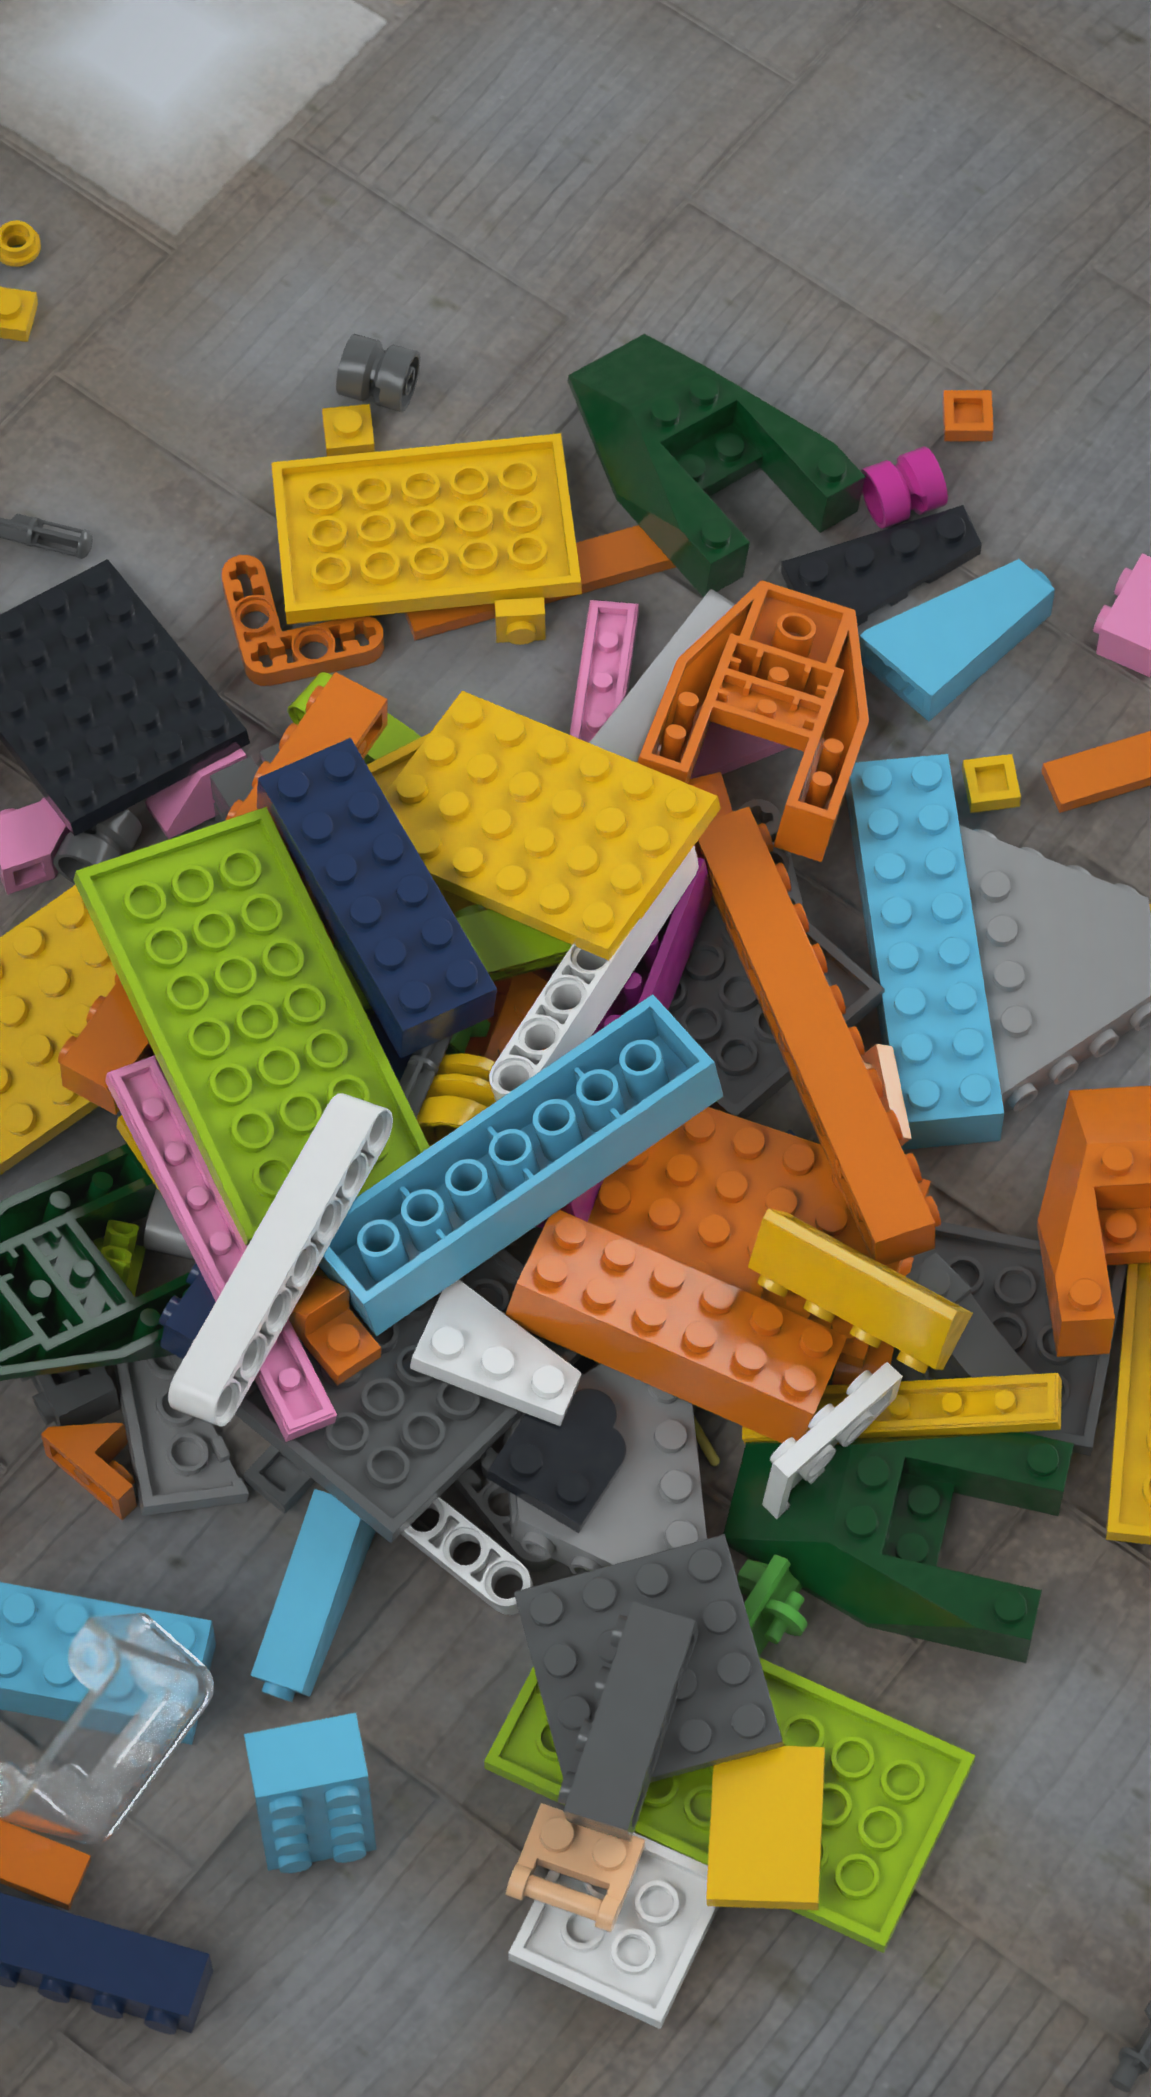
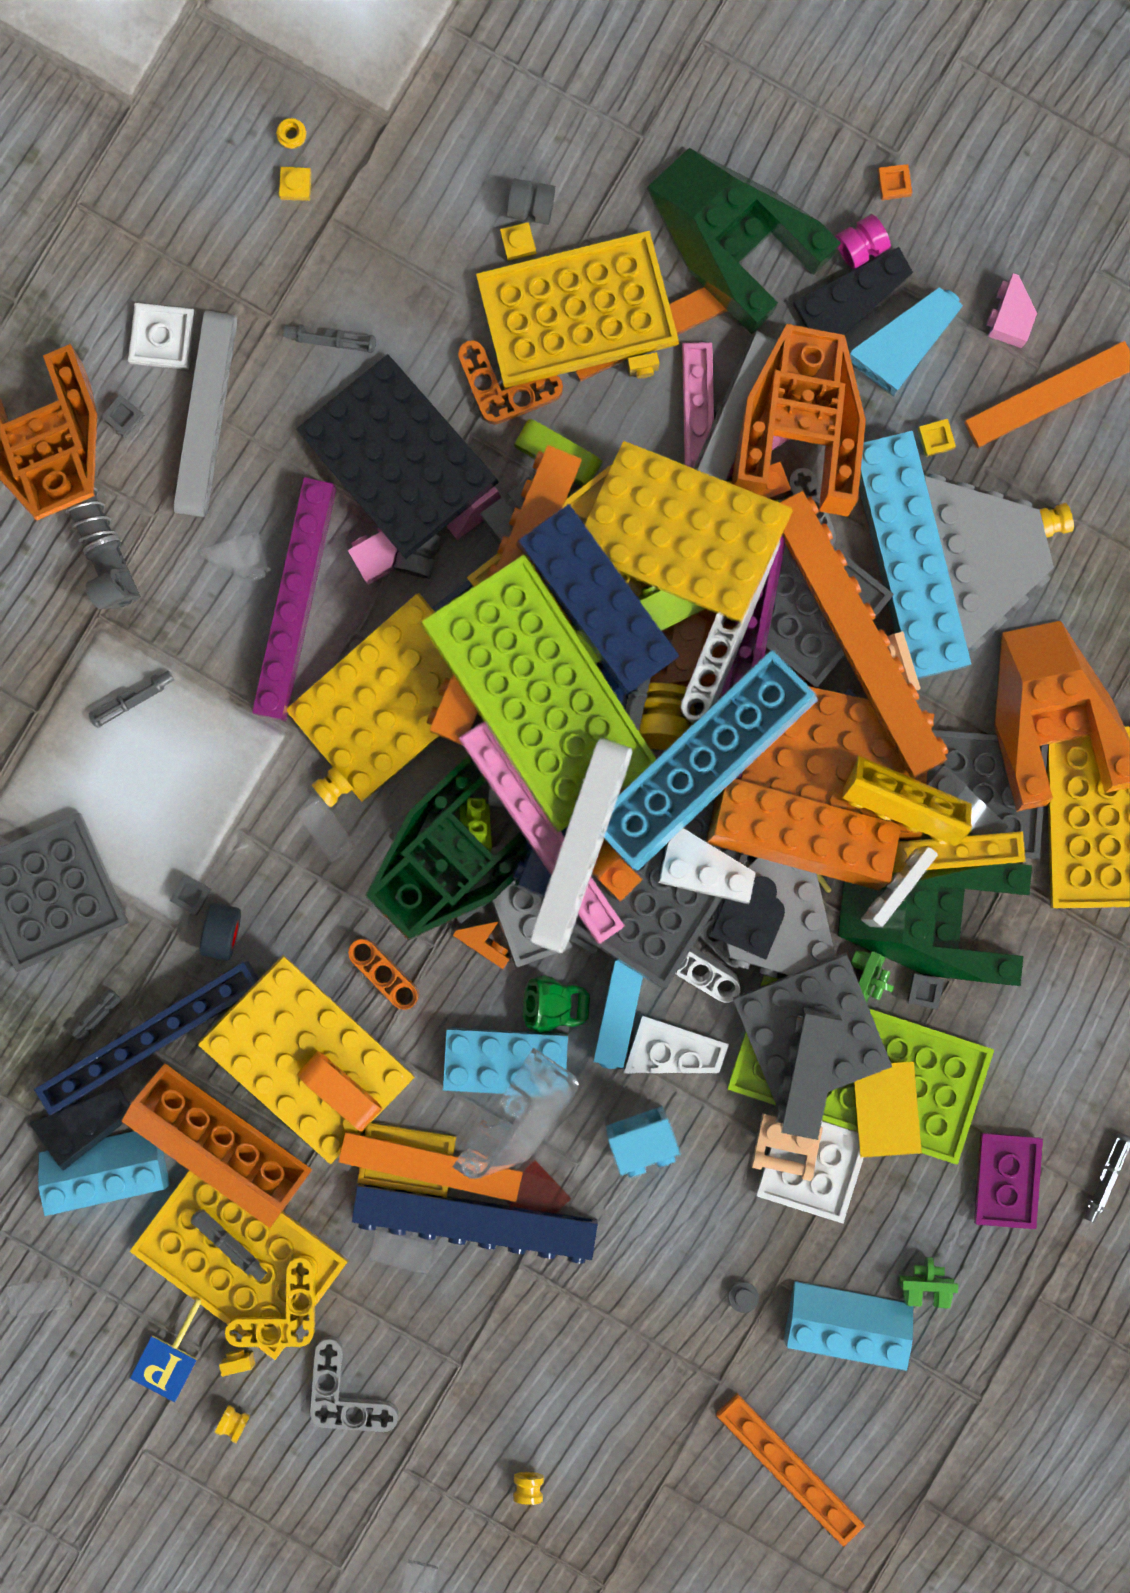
camera: 10 degrees left, 25 degrees up
none -> clear red piece [505,1160,571,1214]
none -> green piece [523,975,590,1034]
none -> white wing [623,1015,729,1073]
none -> dark grey plate [907,973,944,1009]
none -> magenta plate [974,1132,1043,1229]

